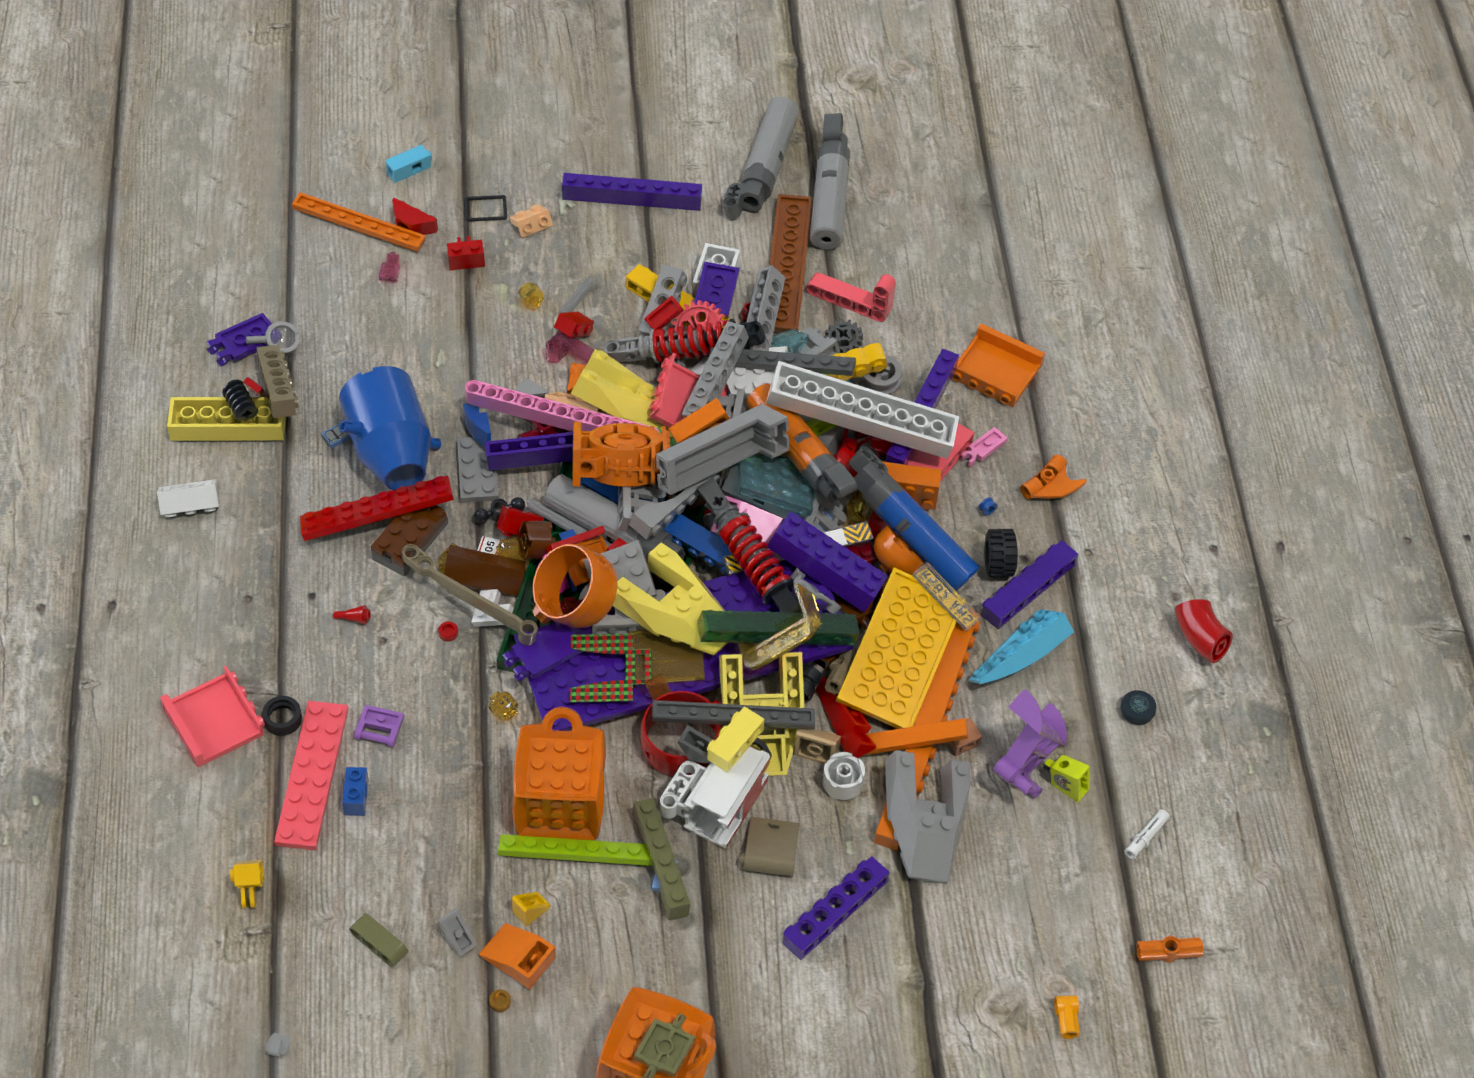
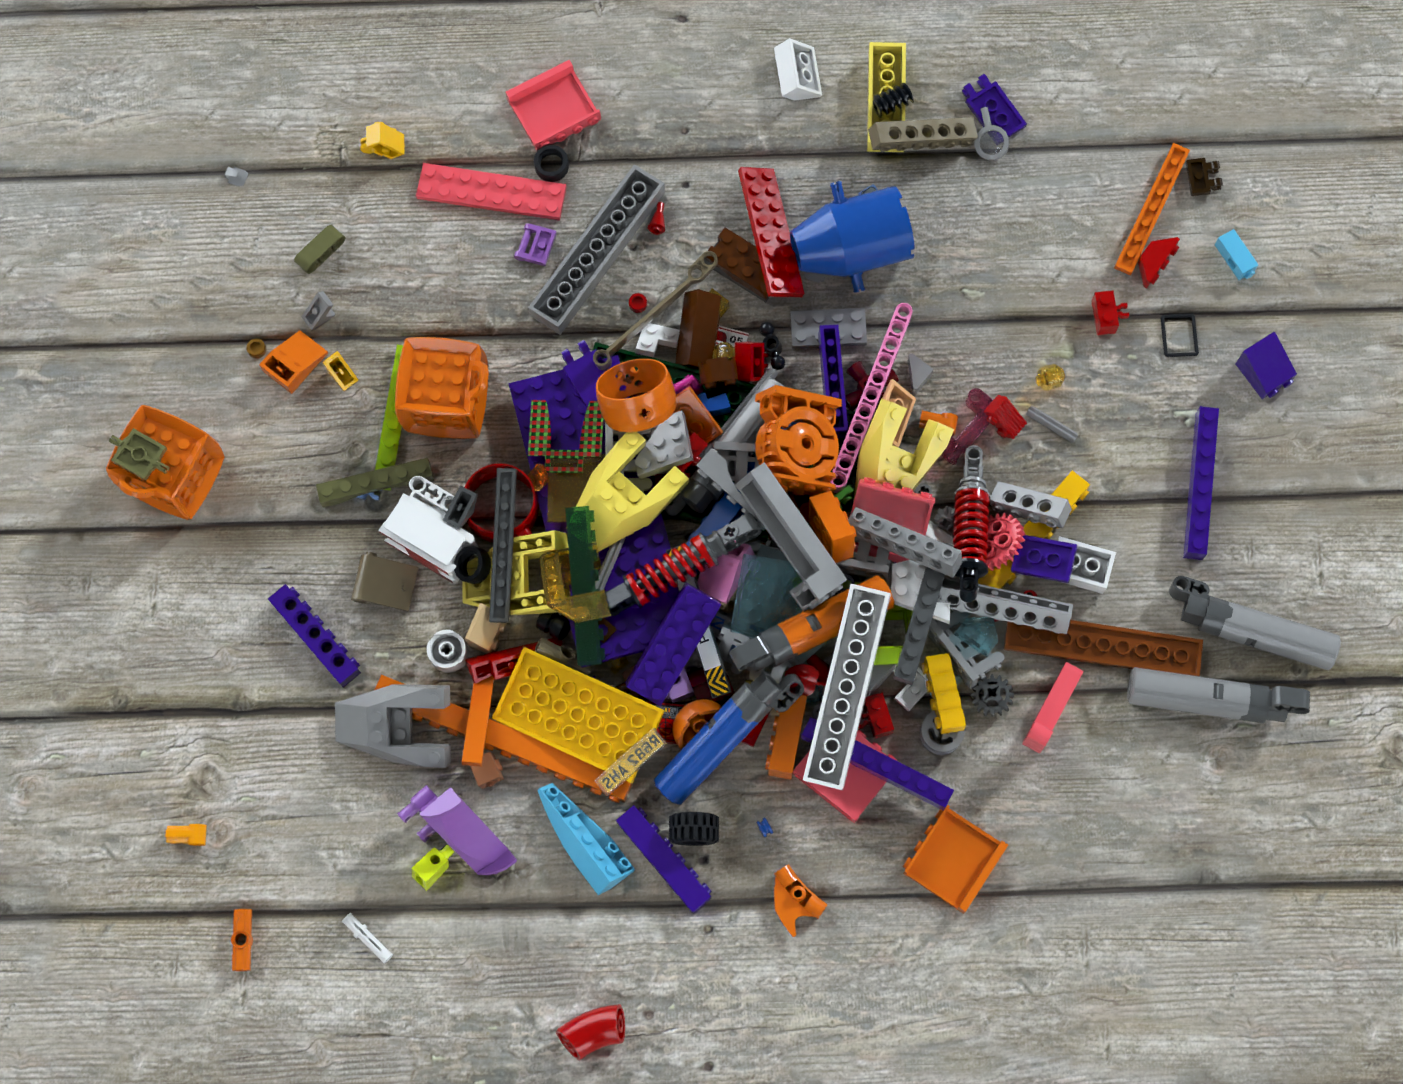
camera: 100 degrees right, 20 degrees up
red tile [243,377,267,397] -> none
blue brick [342,767,369,816] -> none
clear pink plate [379,252,400,282] -> none
blue slope [463,403,491,447] -> none
clear yellow head [489,691,518,721] -> none
light nougat bracket [510,204,553,237] -> none
red tile [546,526,606,553] -> none
red tile [644,295,684,329] -> none
light yellow brick [707,706,765,773] -> none
light grey piece [790,568,841,615] -> none
bright pink plate [961,427,1008,467] -> none
black wheel [1120,690,1157,725] -> none
none -> light grey brick [528,165,665,335]
none -> dark brown plate [1186,158,1223,196]
none -> dark purple slope [1235,332,1297,400]

